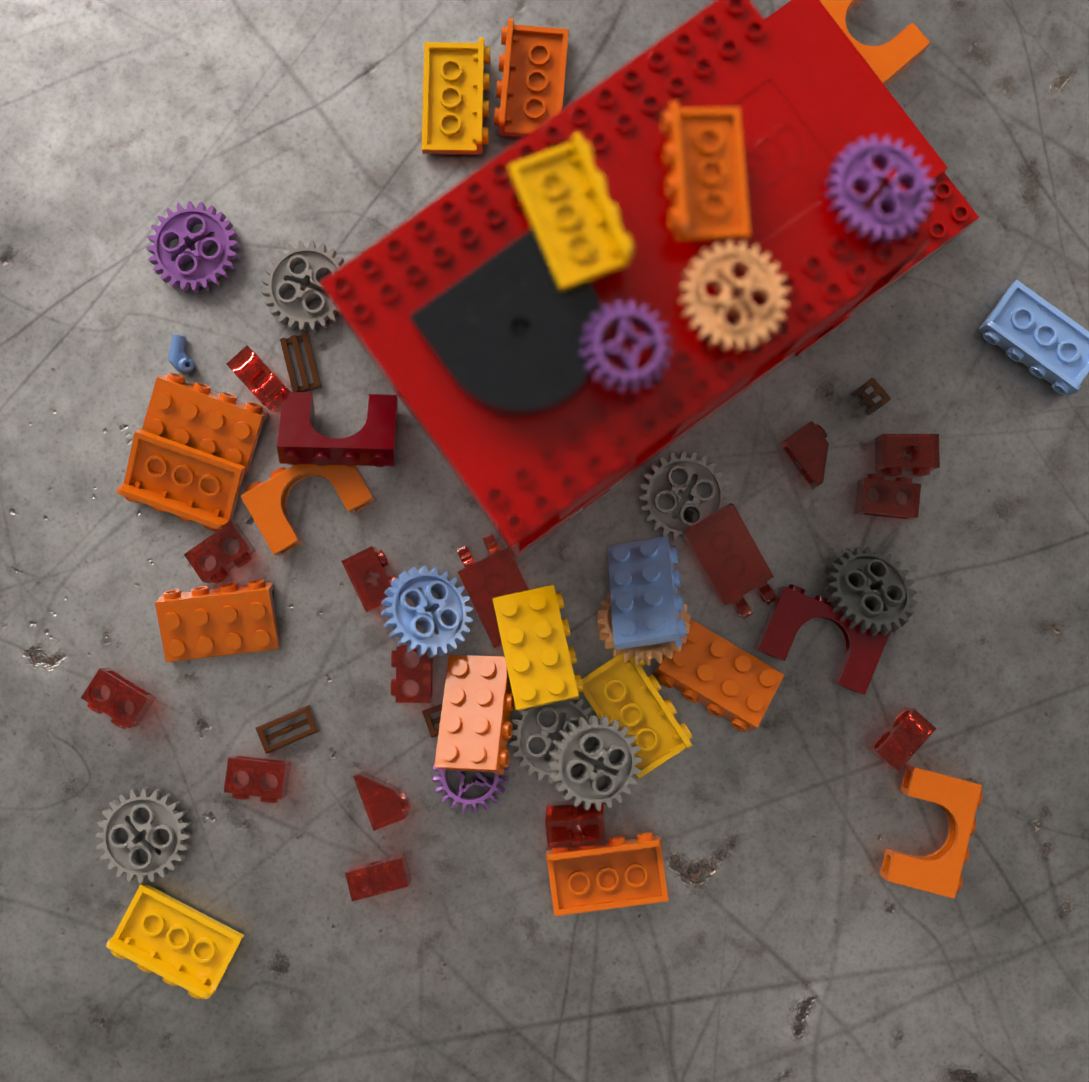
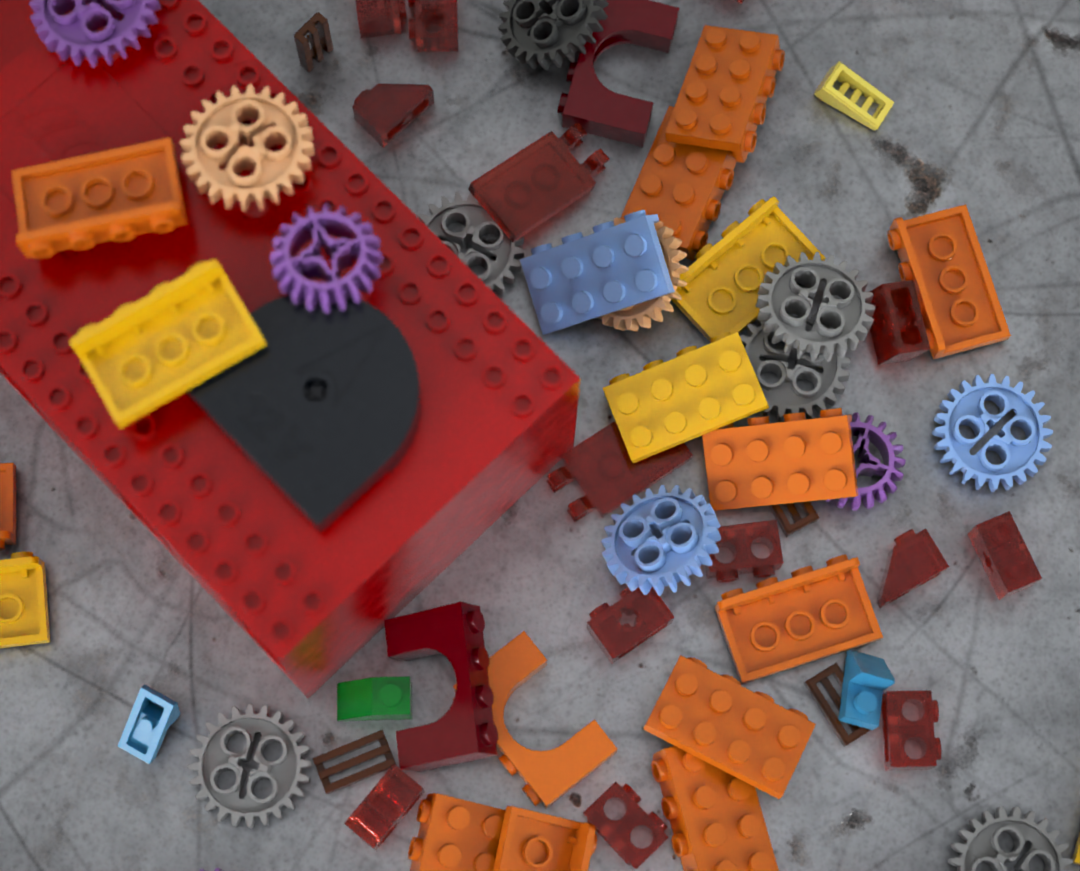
camera: 100 degrees left, 10 degrees down
none -> dark azure slope [117,684,181,764]
none -> green slope [337,676,412,721]
none -> orange bracket [643,655,816,800]
none -> orange bracket [665,25,785,163]
none -> orange bracket [715,555,883,685]
none -> light yellow slope [813,61,895,131]
none -> dark azure slope [838,649,895,730]
none -> light blue gear [932,374,1053,492]

